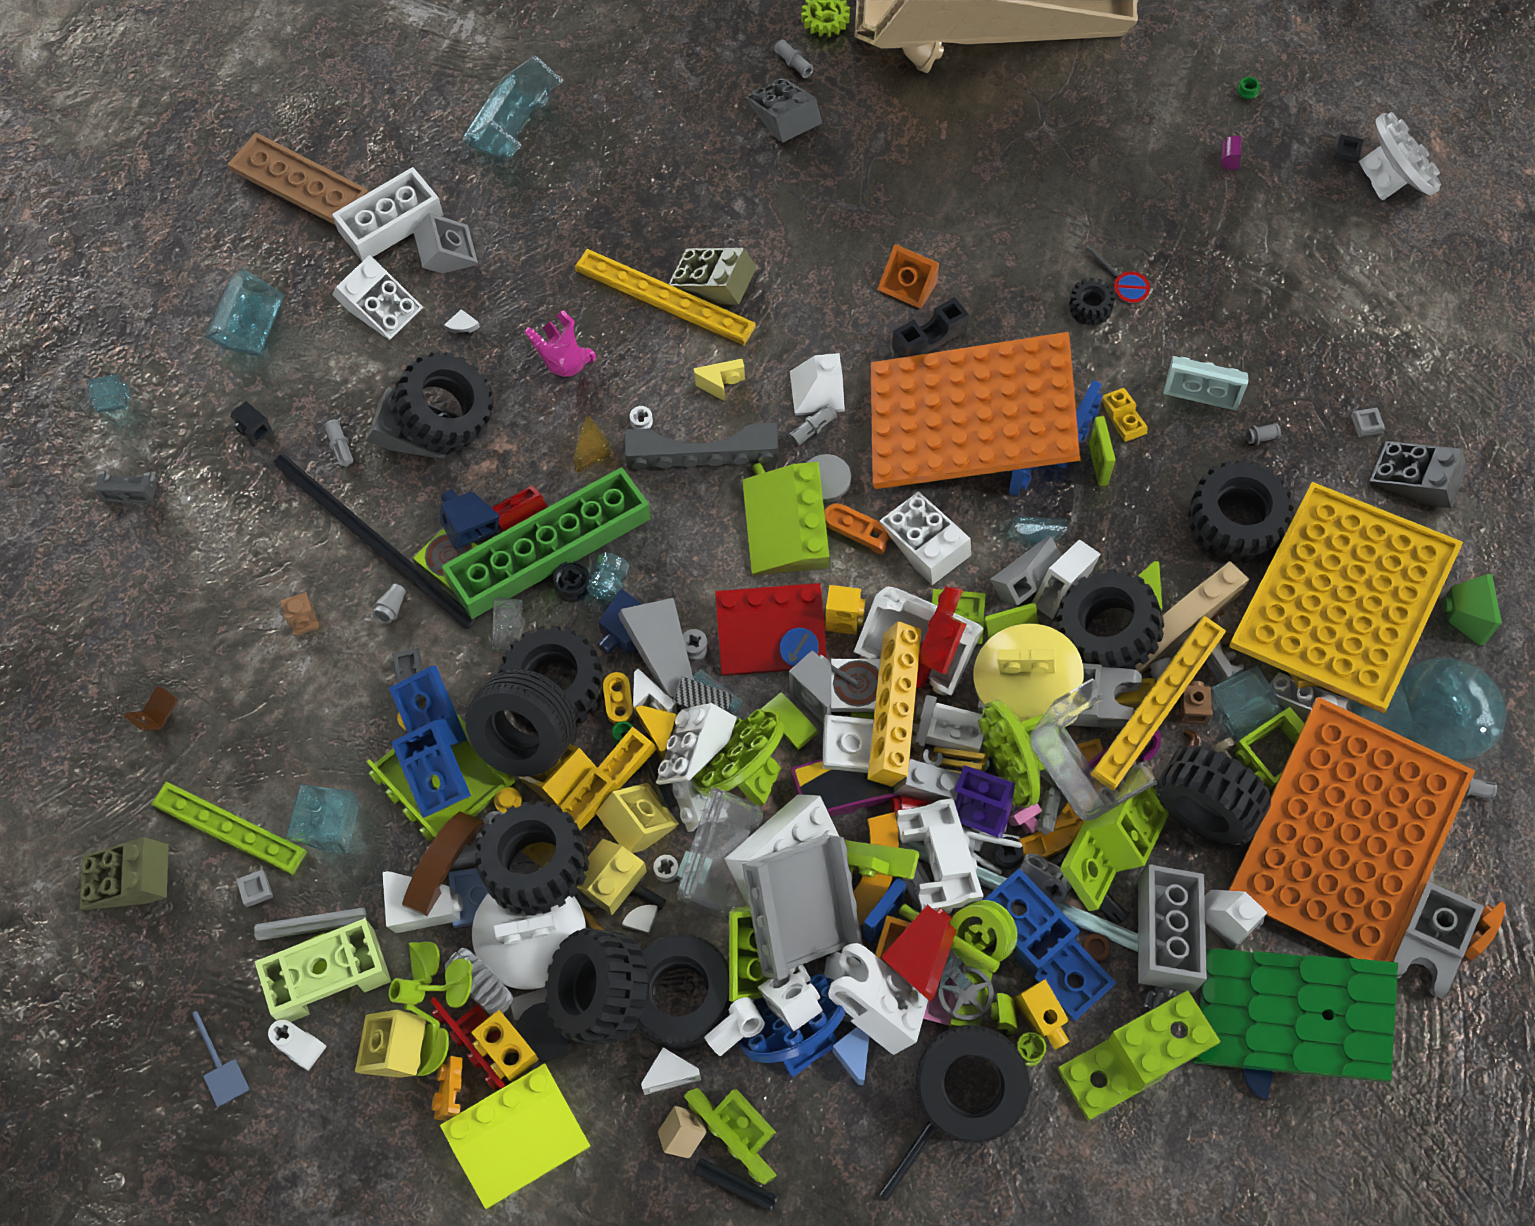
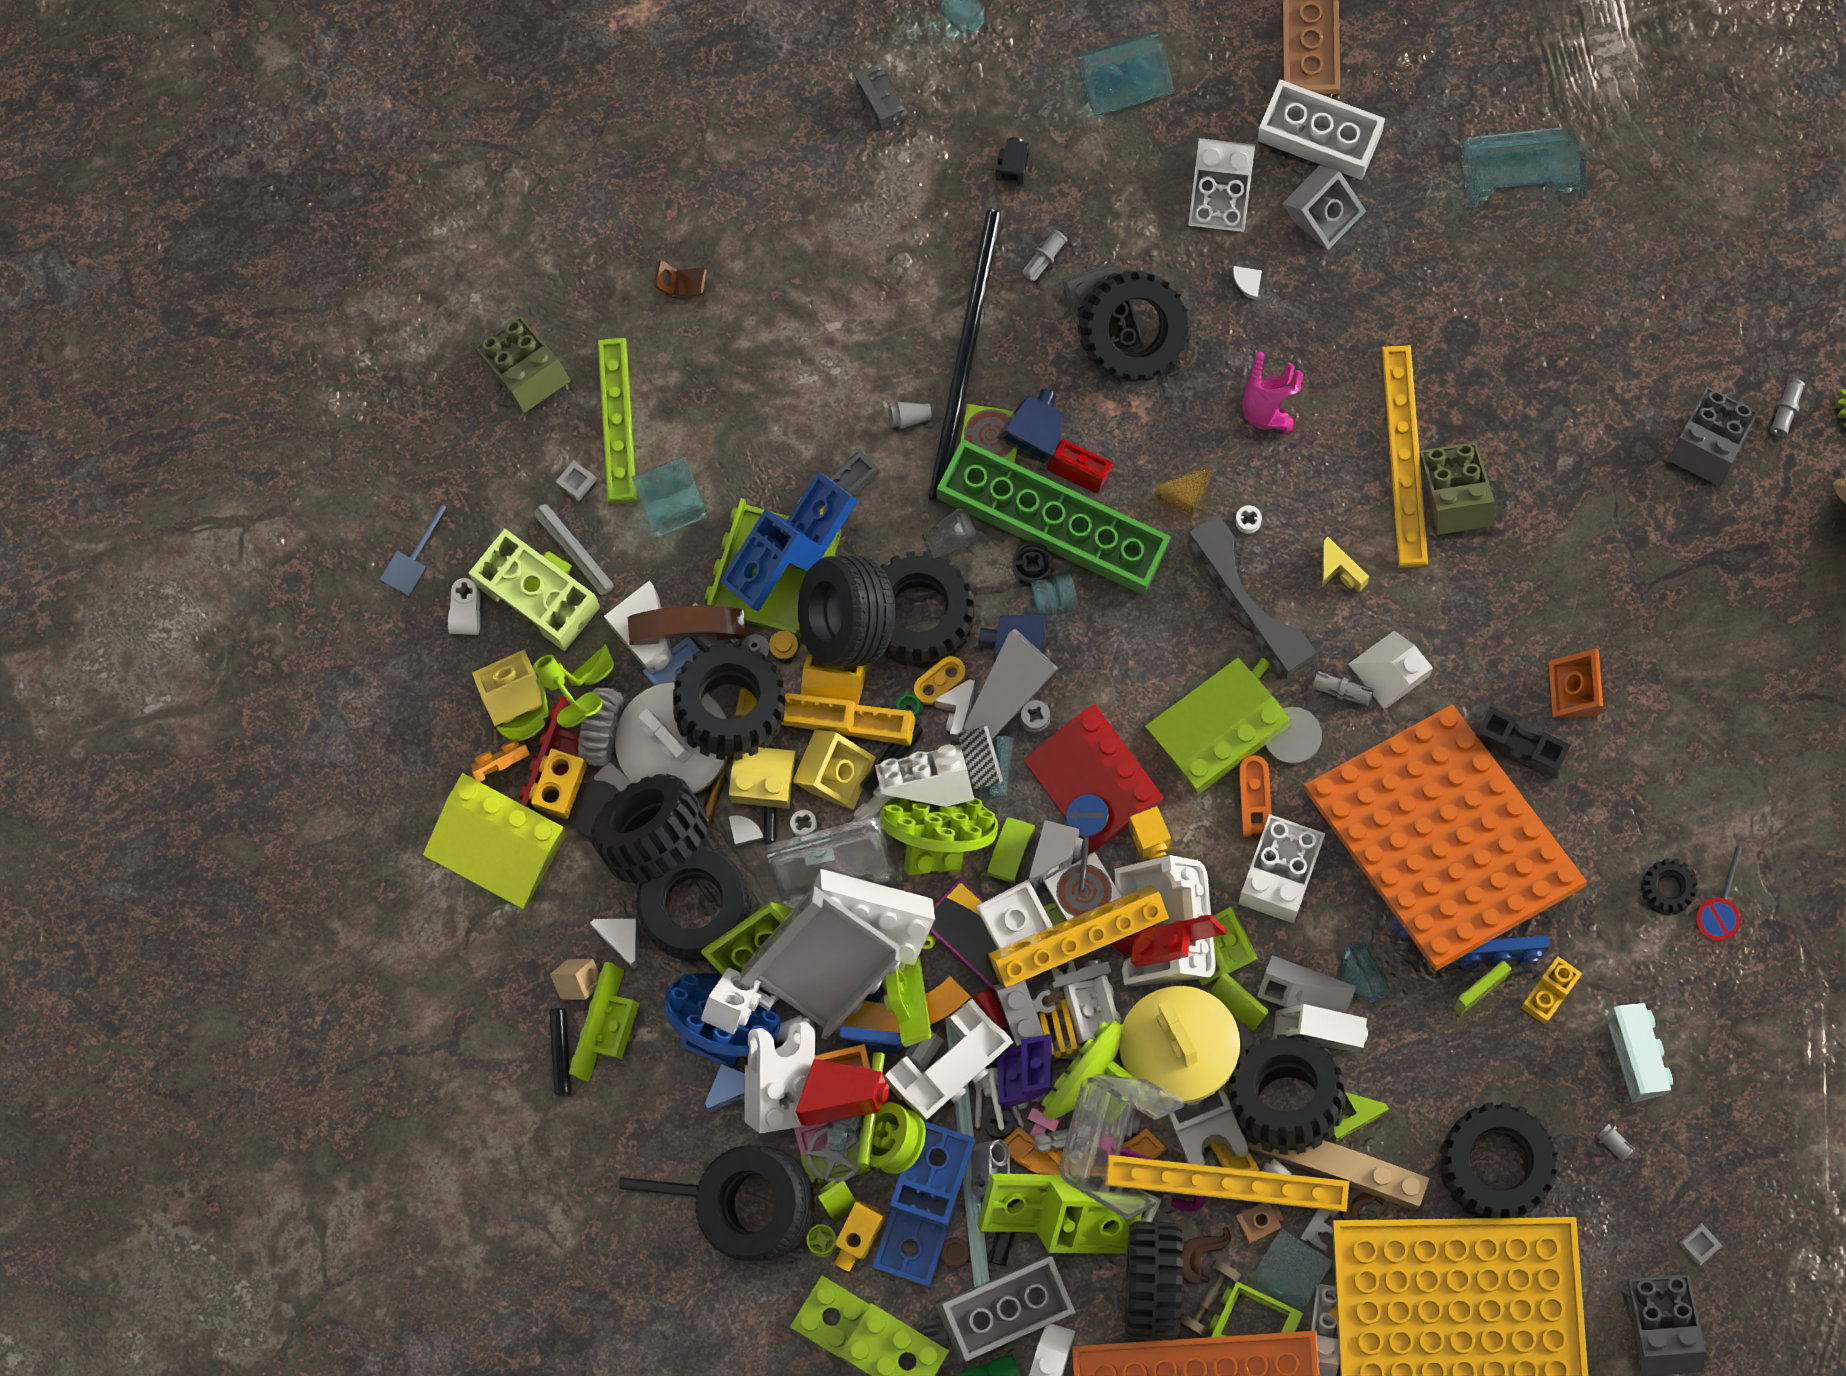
camera: 65 degrees right, 10 degrees up
medium nougat brick [281,592,320,636] -> none
yellow slope [635,705,677,761] -> none
white piece [705,997,764,1056] -> none

